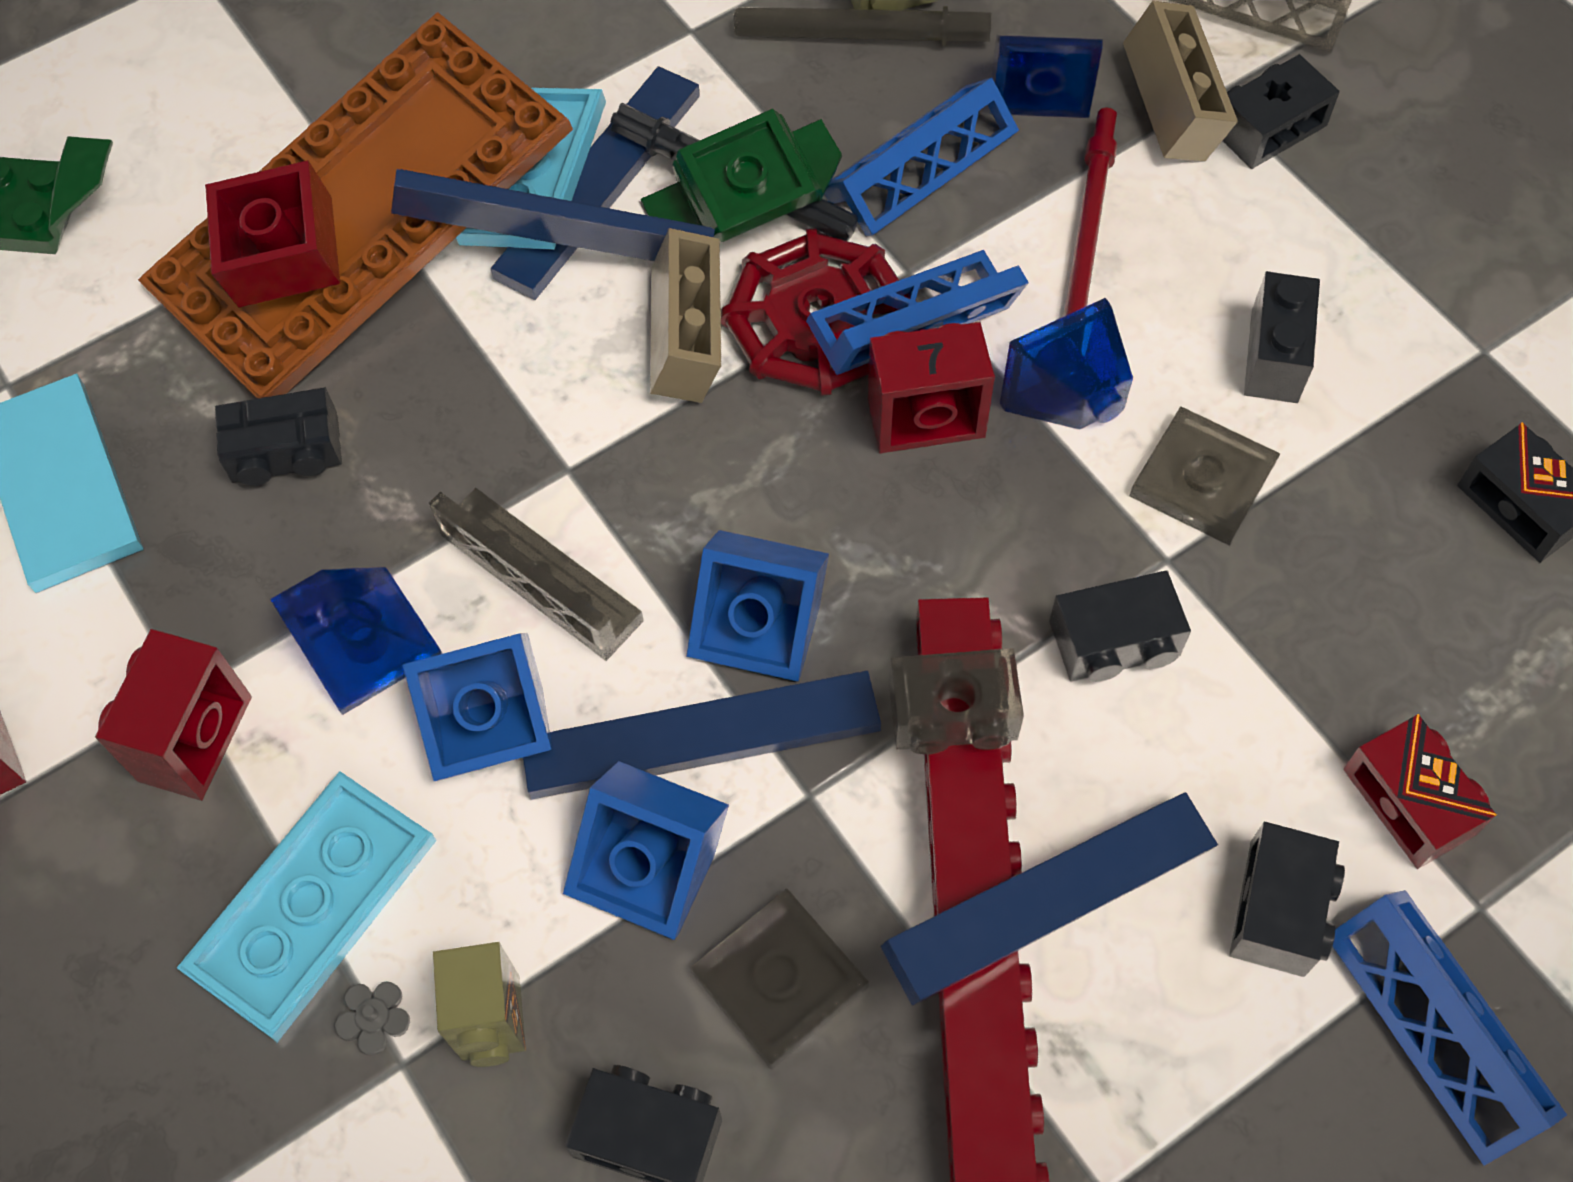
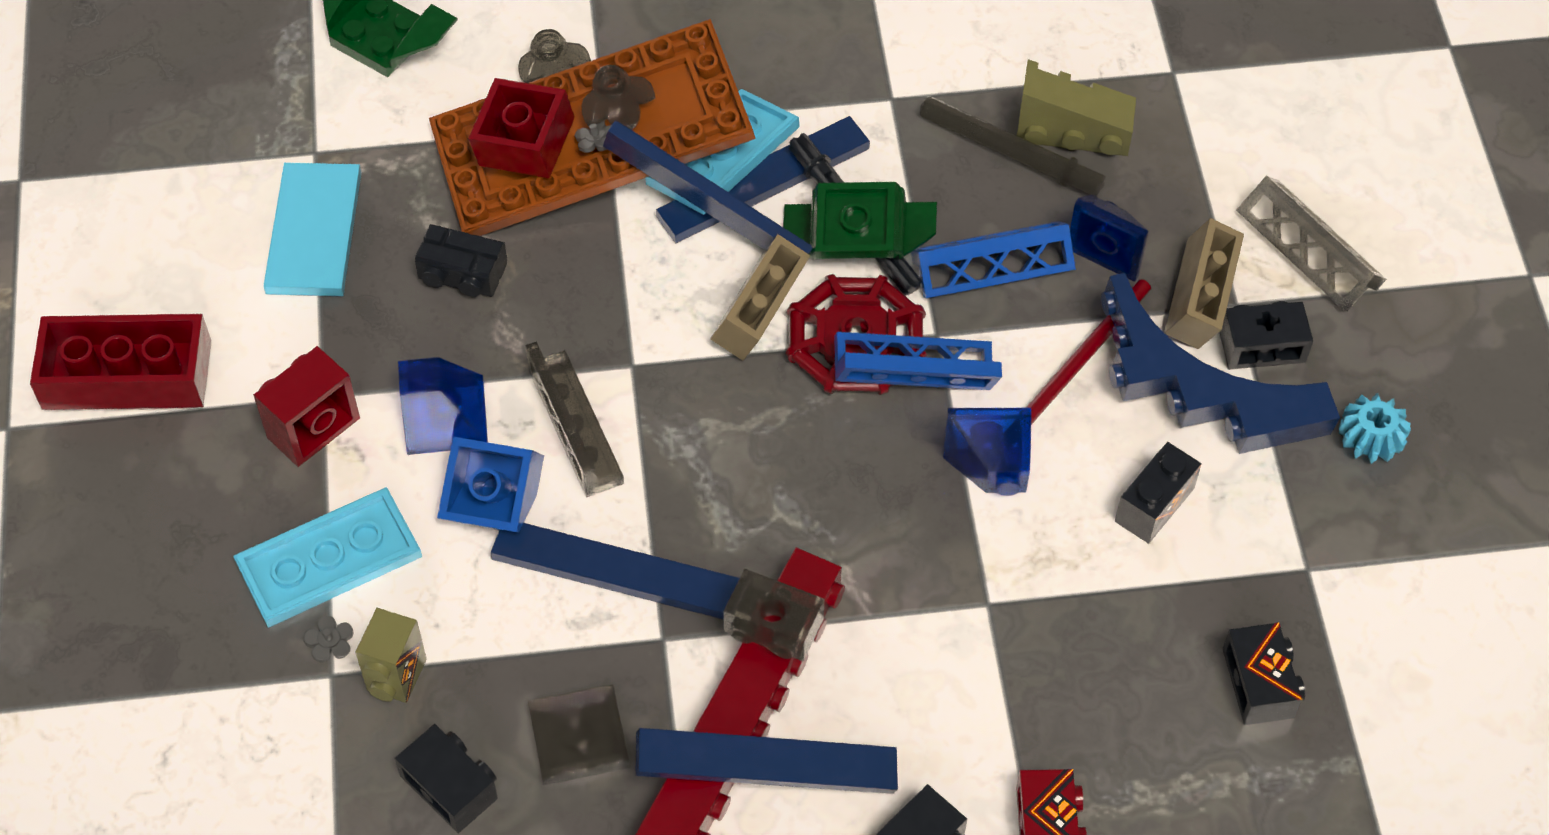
camera: 25 degrees right, 5 degrees down
blue slope [563,761,729,940] -> none
blue slope [686,530,829,682] -> none
dark red brick [868,322,995,454] -> none
black brick [1049,570,1191,682] -> none
clear smoke tile [1129,406,1281,546] -> none
none -> clear smoke plate [518,29,591,83]
none -> dark grey plant [575,120,611,153]
none -> clear smoke plate [582,65,656,130]
none -> dark blue arch [1101,273,1340,454]
none -> medium azure gear [1339,393,1411,464]

